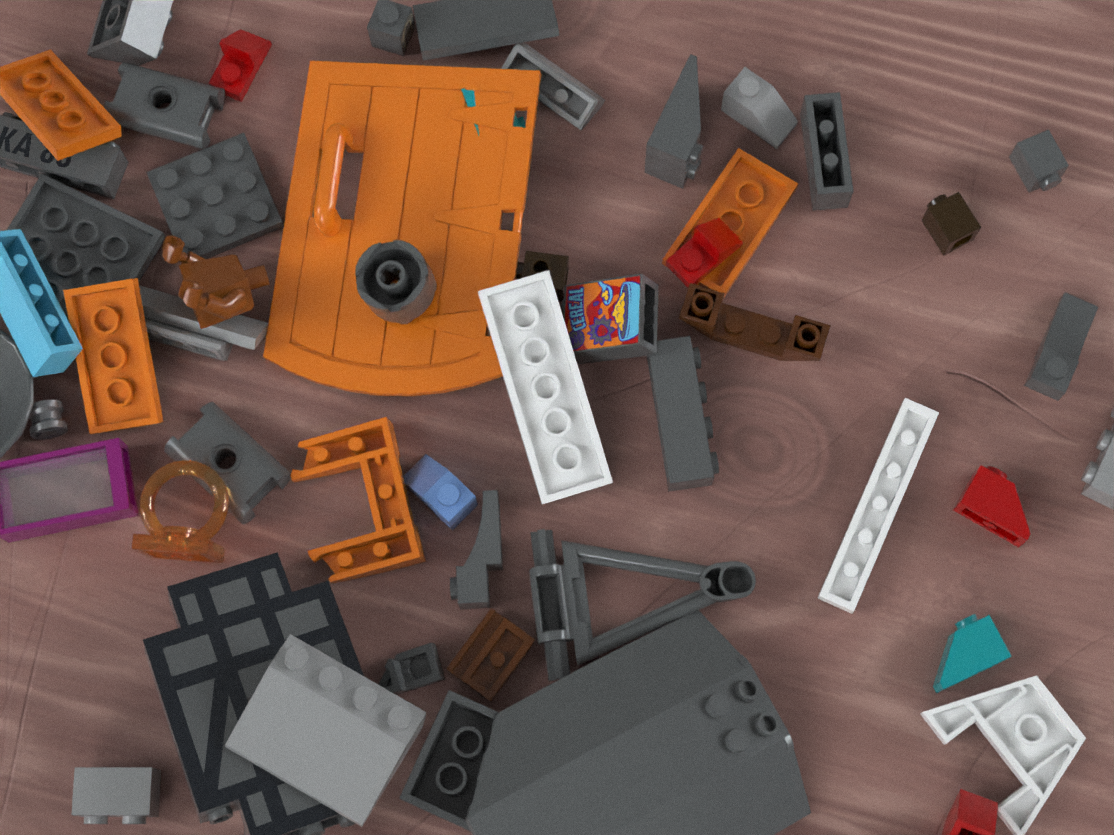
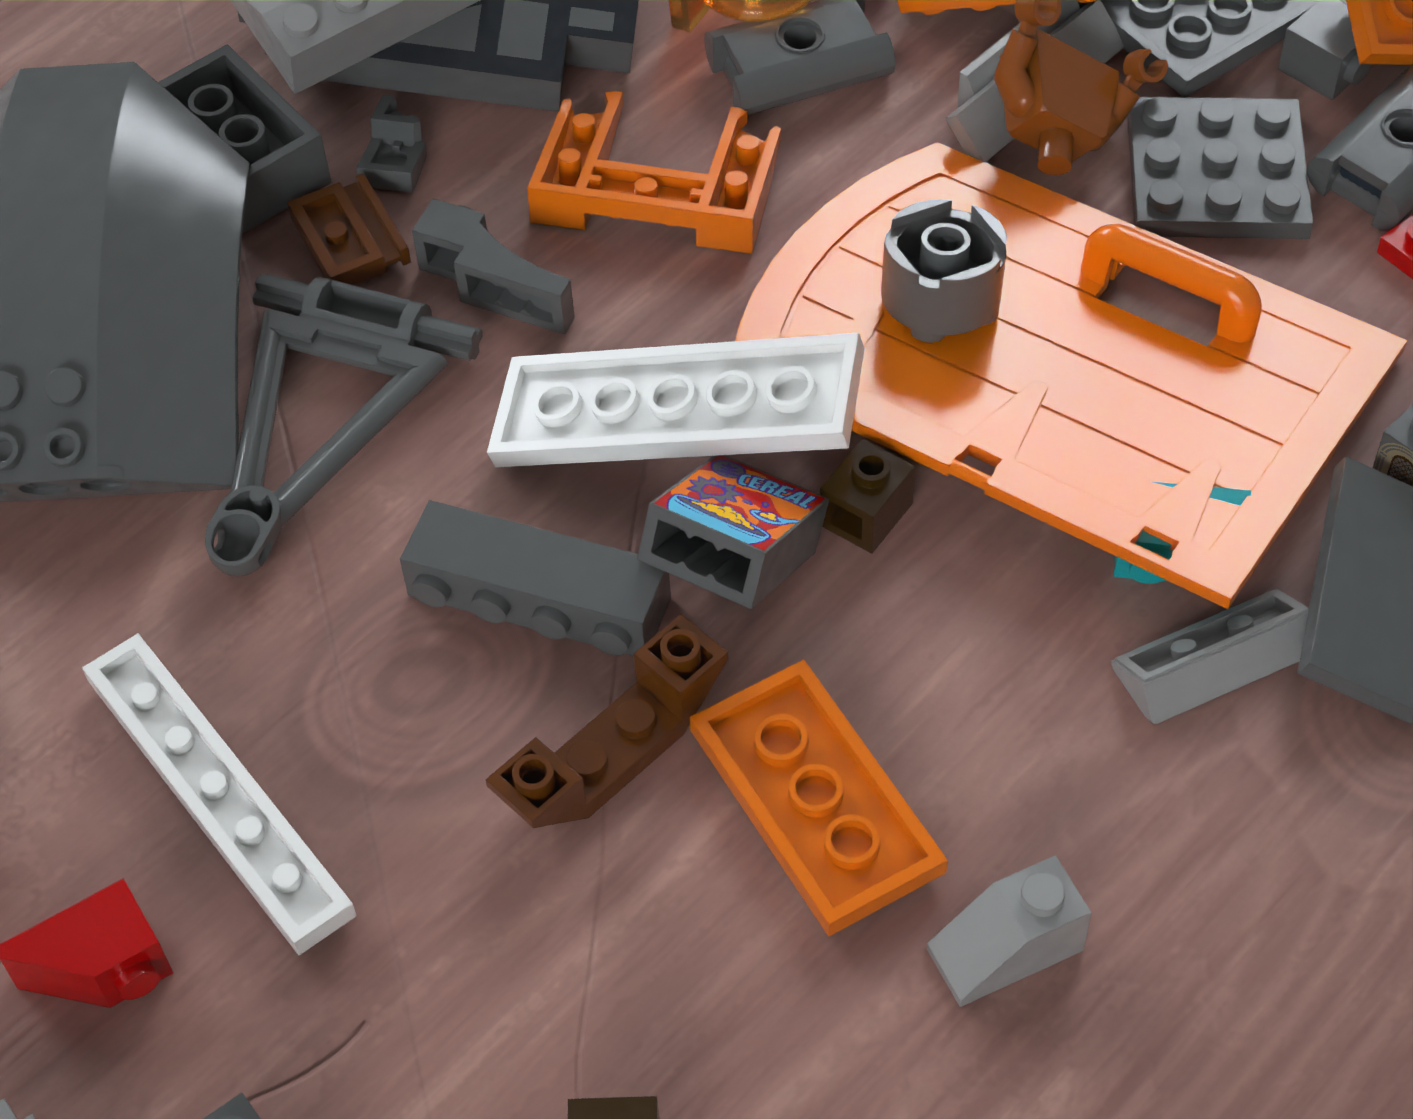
camera: 115 degrees right, 20 degrees down
medium blue slope [403,454,478,531] -> none
dark grey slope [644,54,704,189] -> none
red slope [666,217,743,288] -> none
dark grey brick [800,92,854,211] -> none

